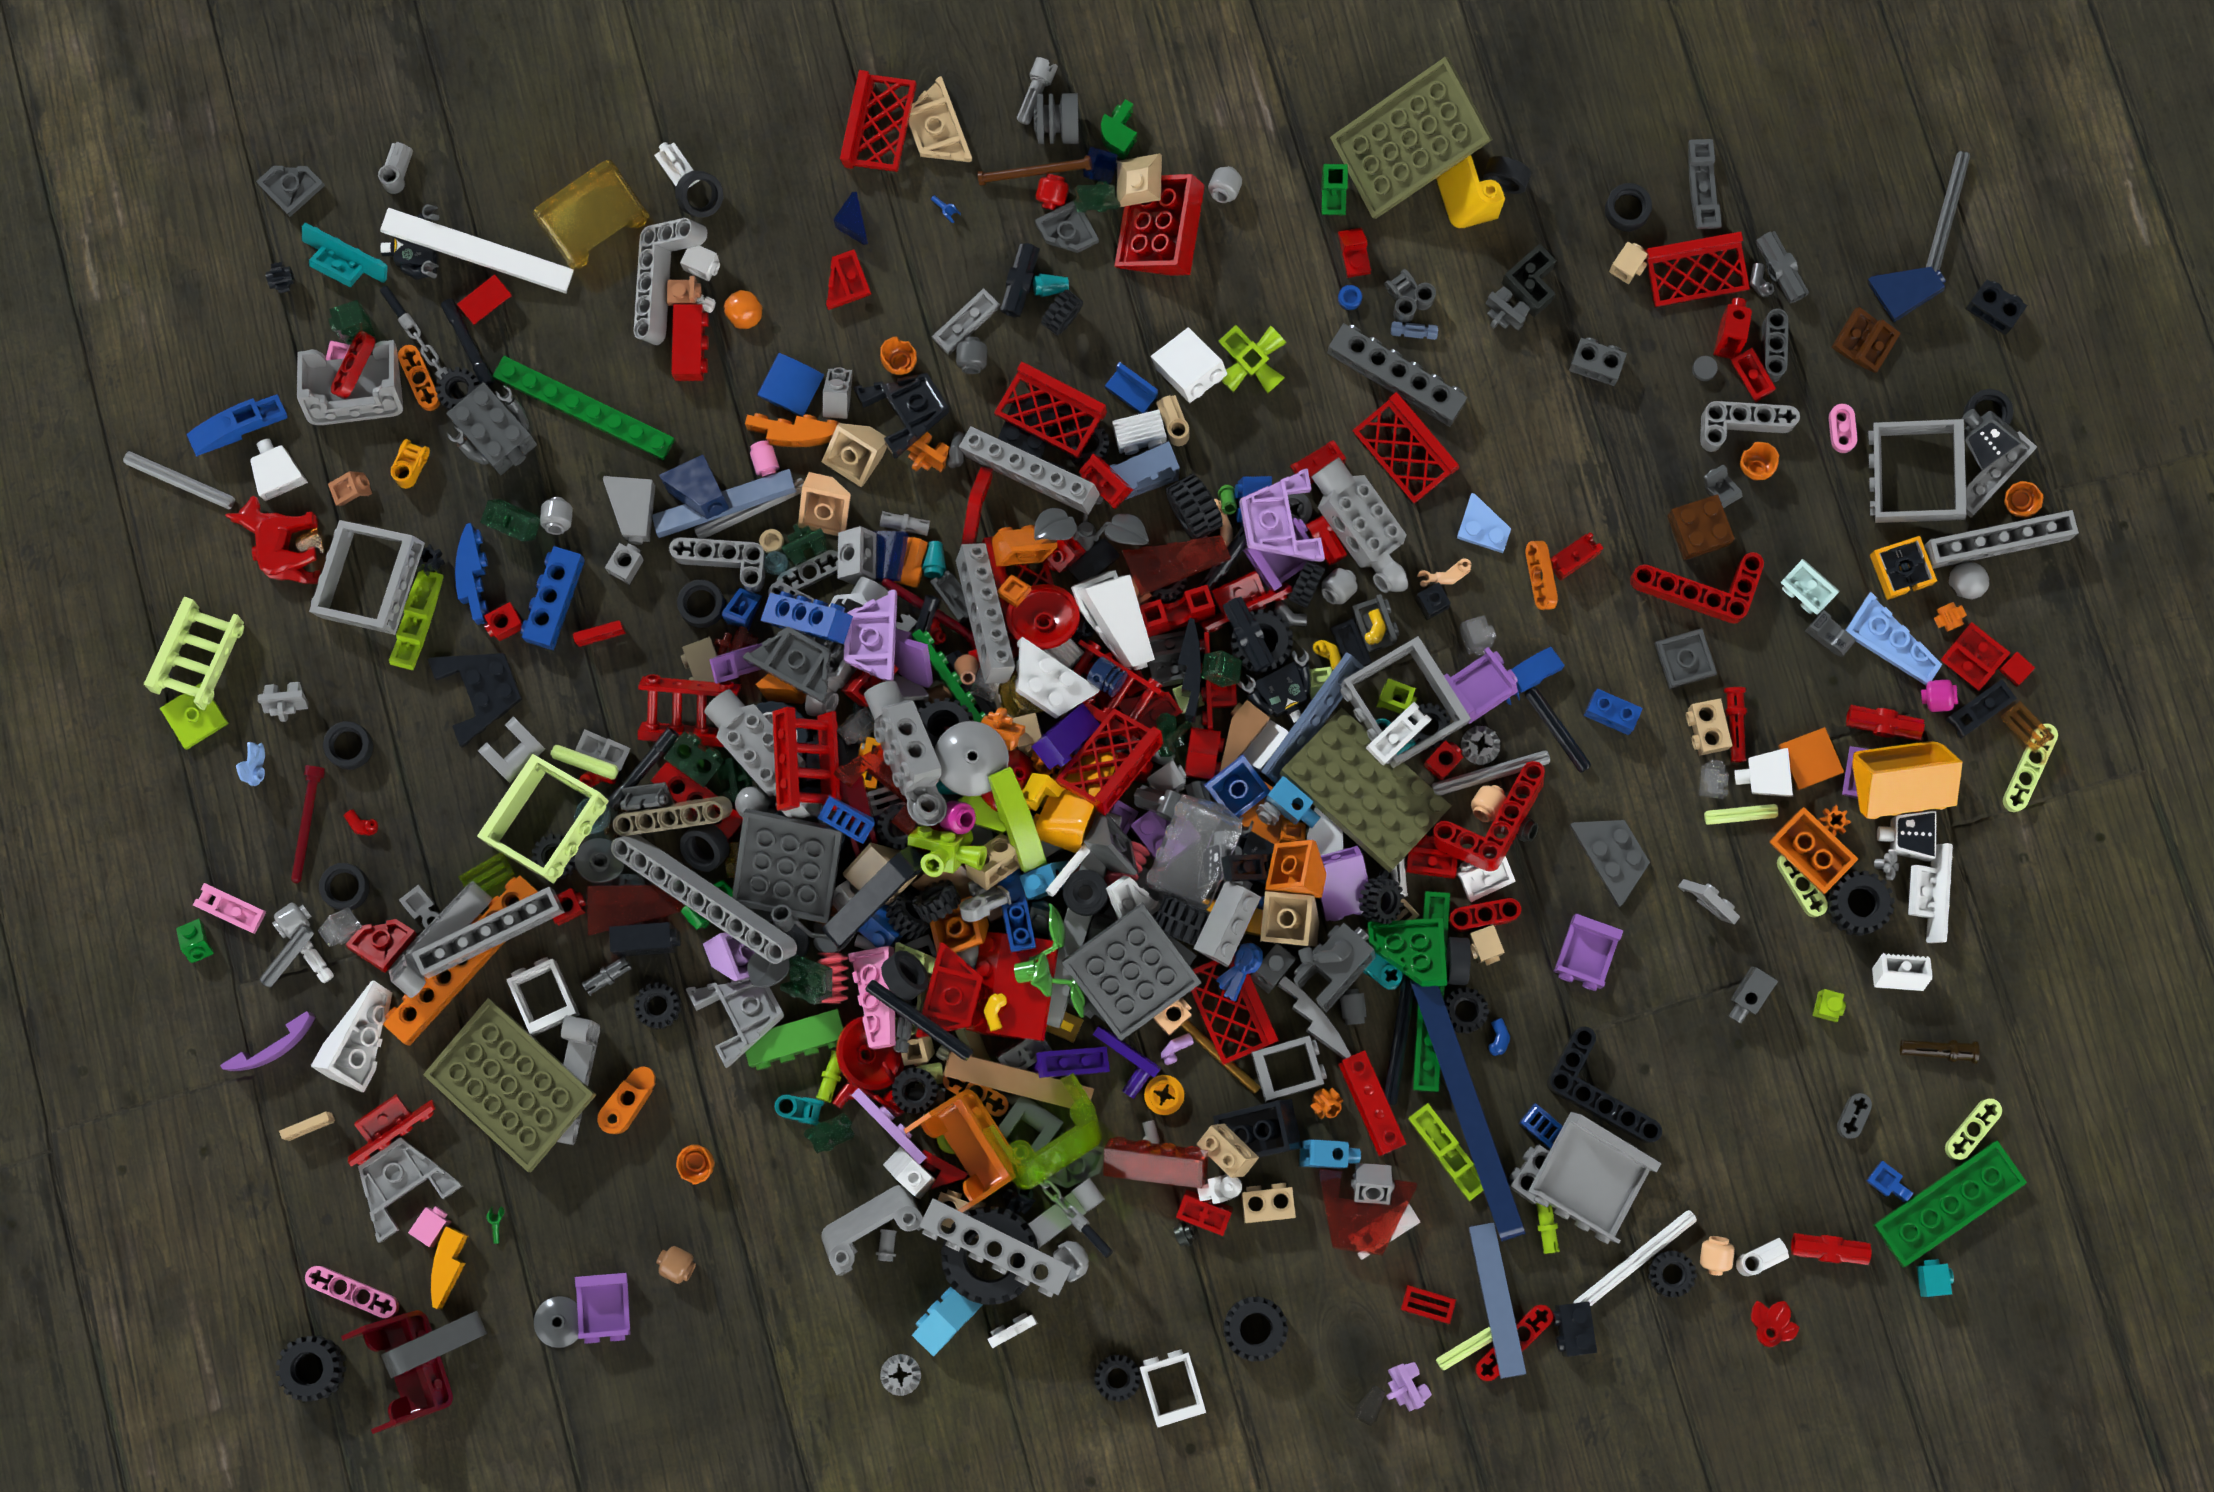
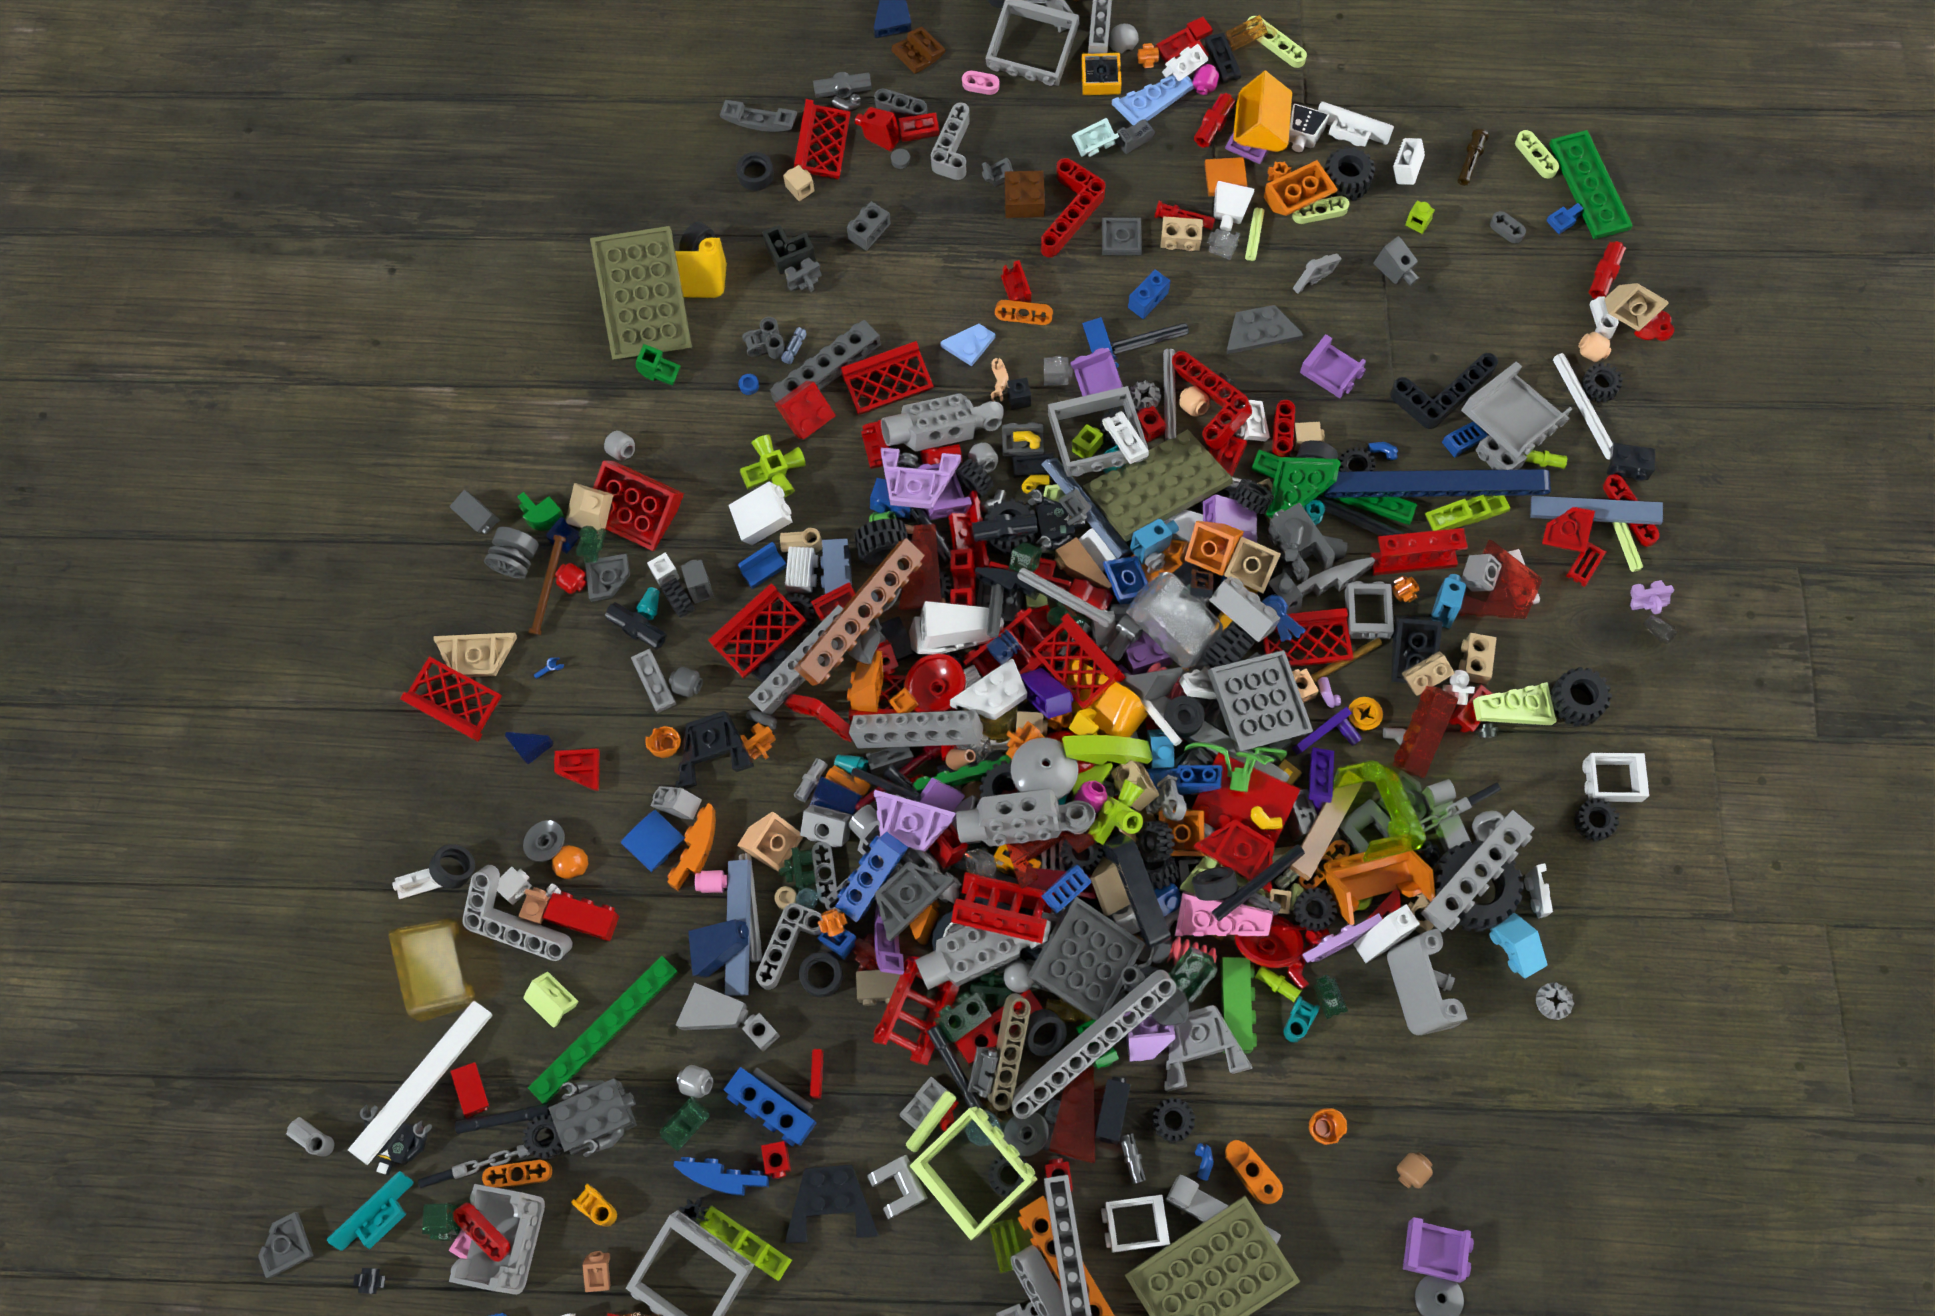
camera: 70 degrees left, 10 degrees down
tan slope [821,423,887,487] -> none
light grey piece [1017,57,1058,125] -> none
red slope [1338,228,1371,278] -> none
orange hair [1740,442,1780,480] -> none
light grey plant [1874,849,1899,880] -> none
teal brick [1916,1259,1954,1297] -> none
none -> dark grey hinge [449,490,500,534]
none -> dark grey dish [523,820,565,862]
none -> yellowish green panel [524,971,579,1027]
none -> white brick [647,552,680,587]
none -> dark grey brick [681,560,714,604]
none -> dark grey bar [752,1068,814,1113]
none -> red brick [775,381,836,439]
none -> brick [793,538,925,686]
none -> orange gear [818,909,848,936]
none -> black bar [851,767,921,802]
none -> dark grey bush [898,453,918,469]
none -> dark grey axle [986,584,1004,638]
none -> light grey axle [1017,568,1113,627]
none -> dark grey bracket [1059,488,1091,526]
none -> white bracket [1162,44,1208,81]
none -> blue arm [1195,1143,1214,1180]
none -> yellowish green wing [1473,682,1556,725]
none -> red plate [1542,507,1595,553]
none -> tan slope [1604,283,1669,331]

